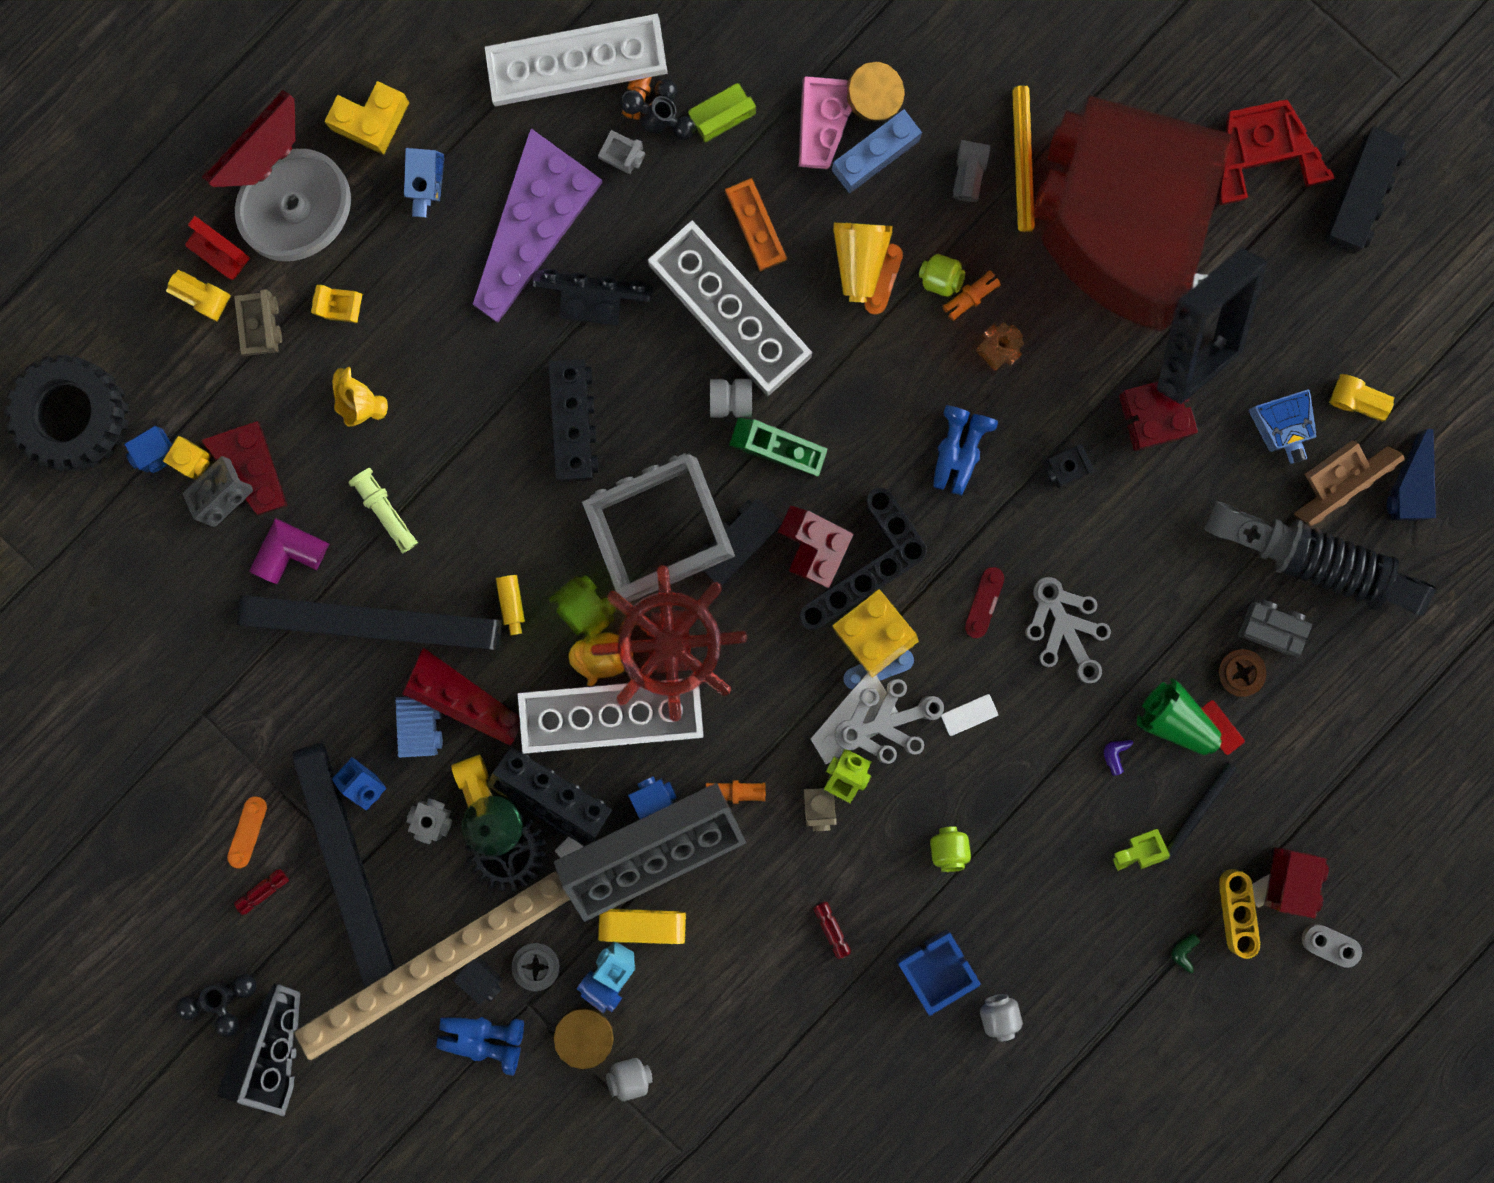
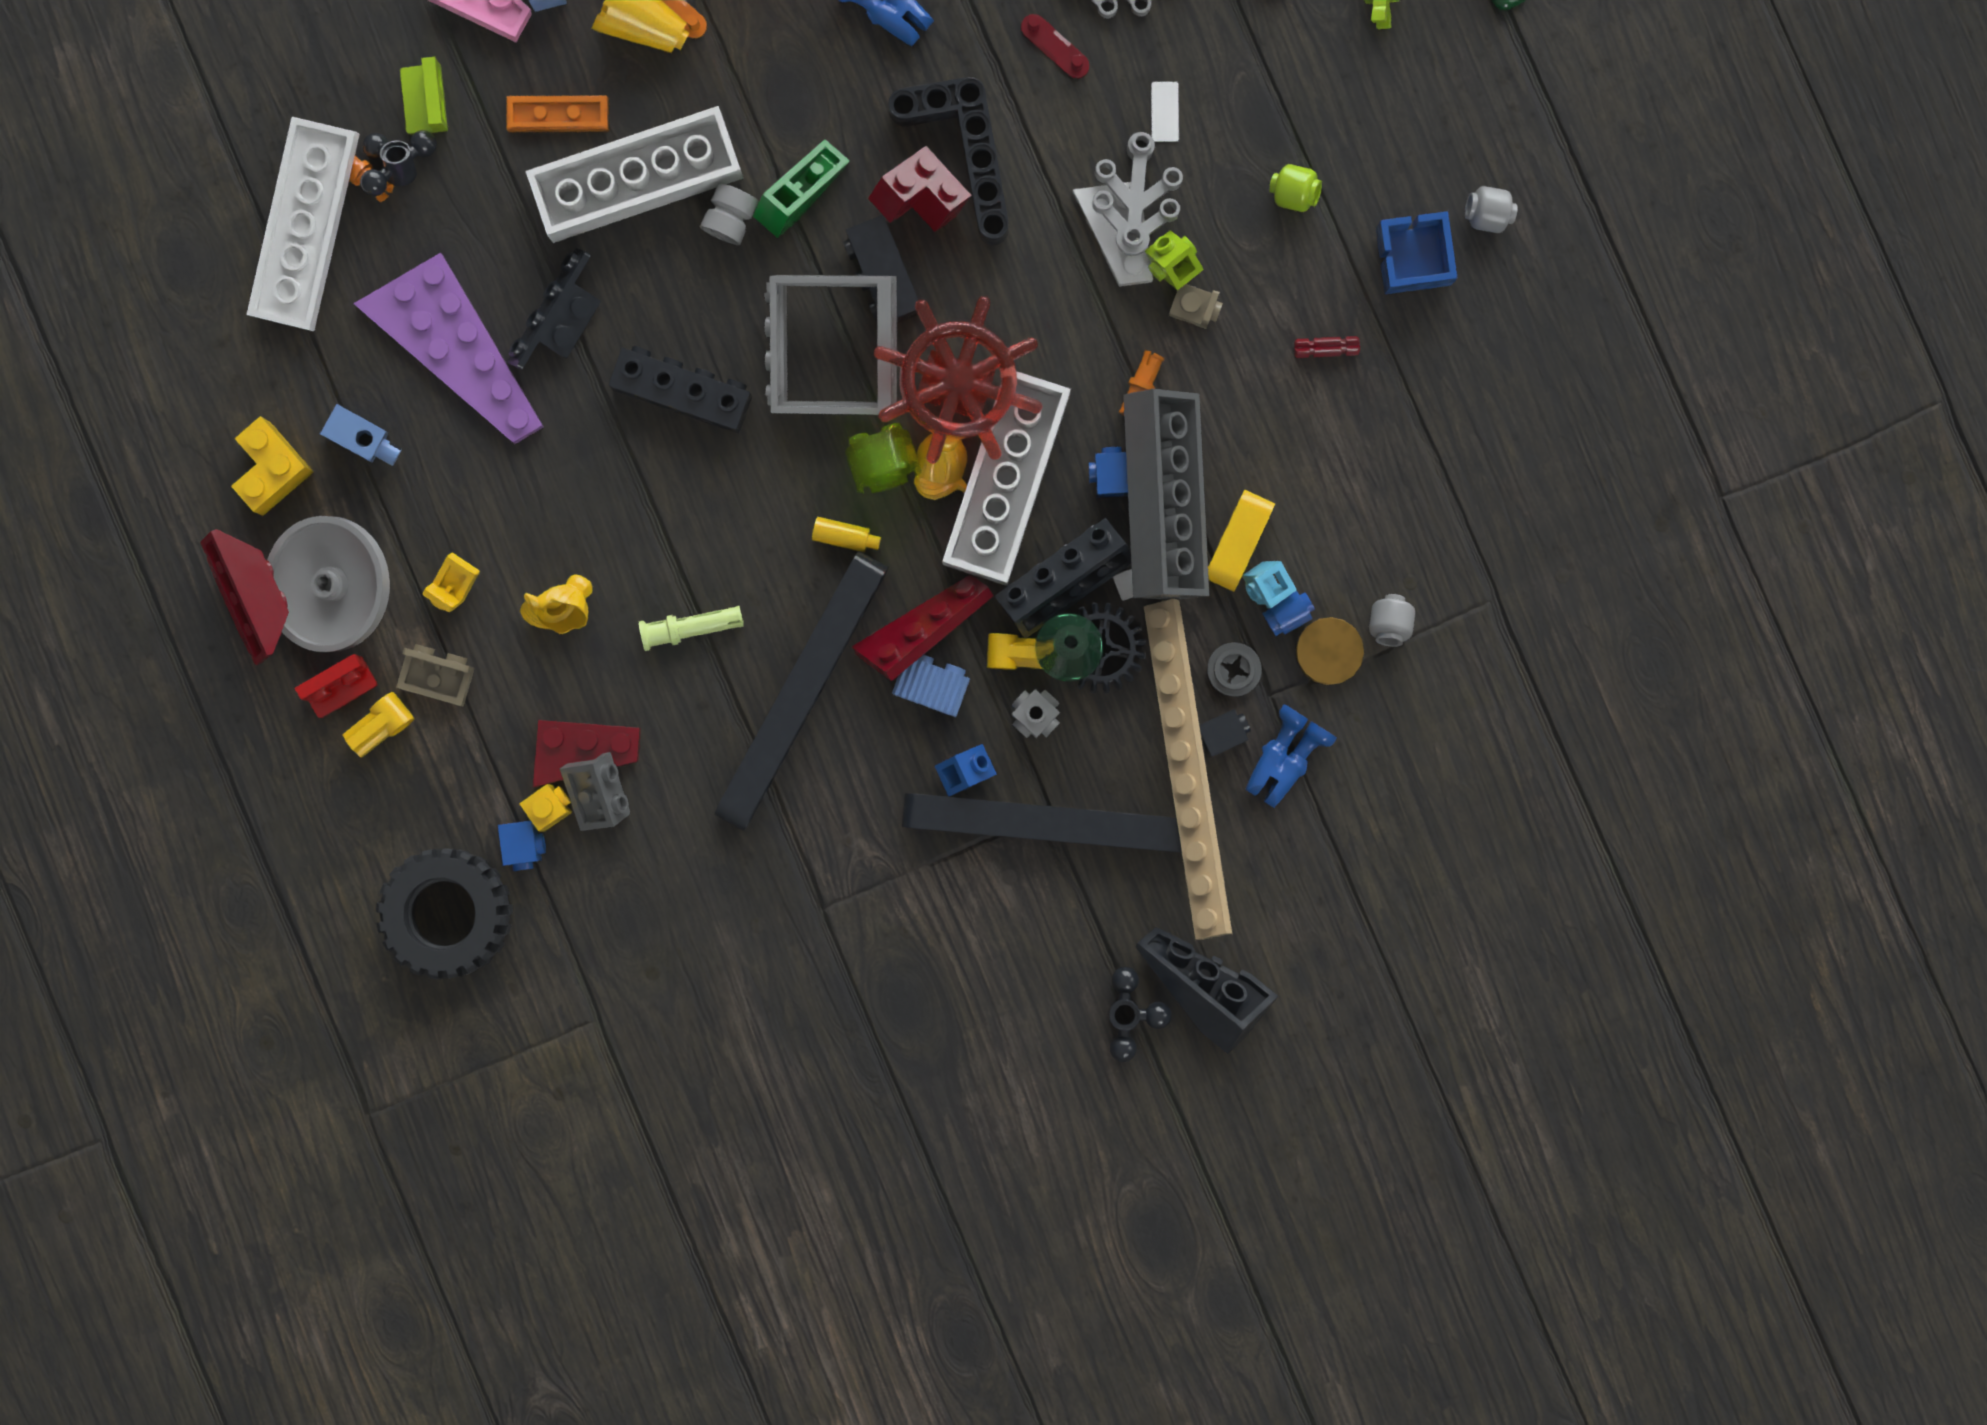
camera: 60 degrees left, 0 degrees up
orange piece [227,796,267,868] -> none
dark red axle [234,869,289,915] -> none
magenta brick [249,518,330,584] -> none
light grey bracket [598,130,645,174] -> none
yellow brick [832,589,919,678] -> none
medium blue piece [843,650,914,689] -> none

